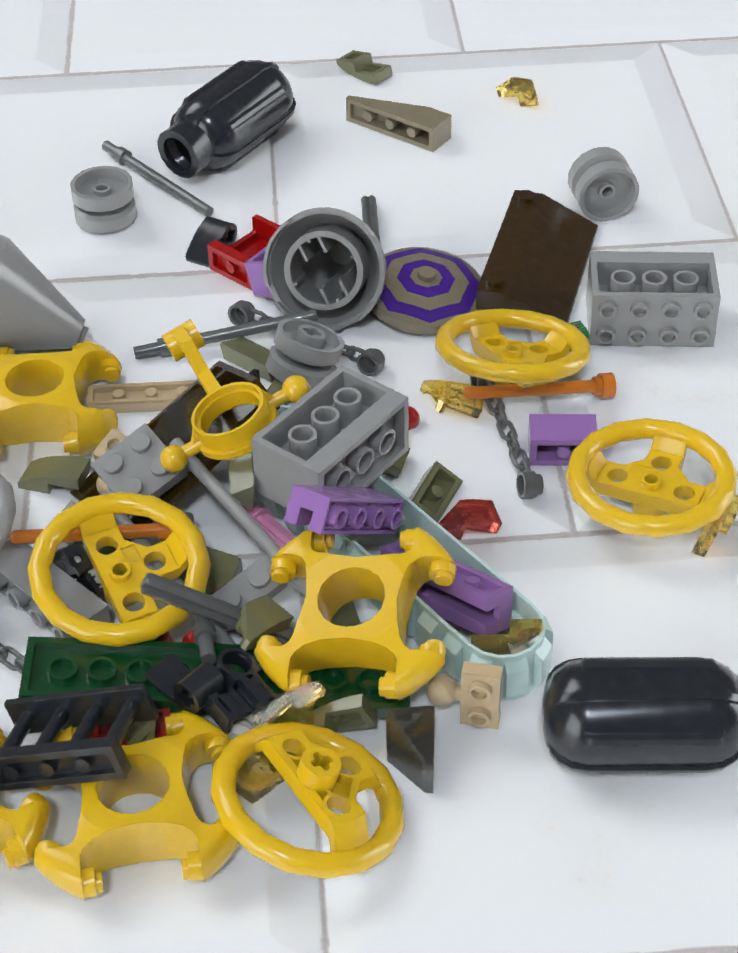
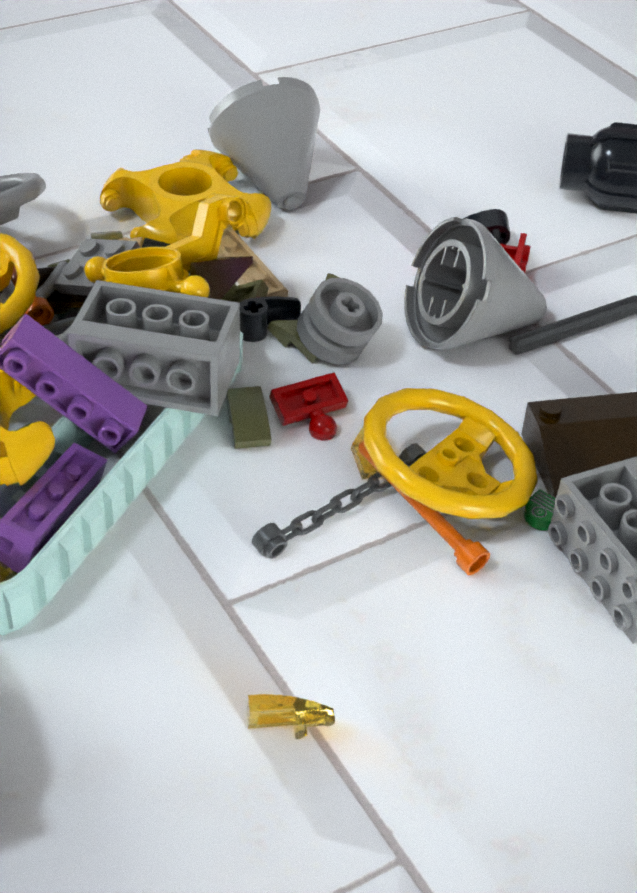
camera: 60 degrees right, 0 degrees up
light grey wheel [70,166,137,234] -> none
dark grey bar [102,140,214,217] -> none
dark grey bar [133,309,318,359] -> none
dark grey piece [228,300,385,376] -> none
dish [365,247,481,336] -> none
olive slope [409,460,463,523] -> none
clear red slope [438,499,502,540] -> none
medium lavender brick [528,414,597,466] -> none
yellow piece [565,418,738,538] -> none

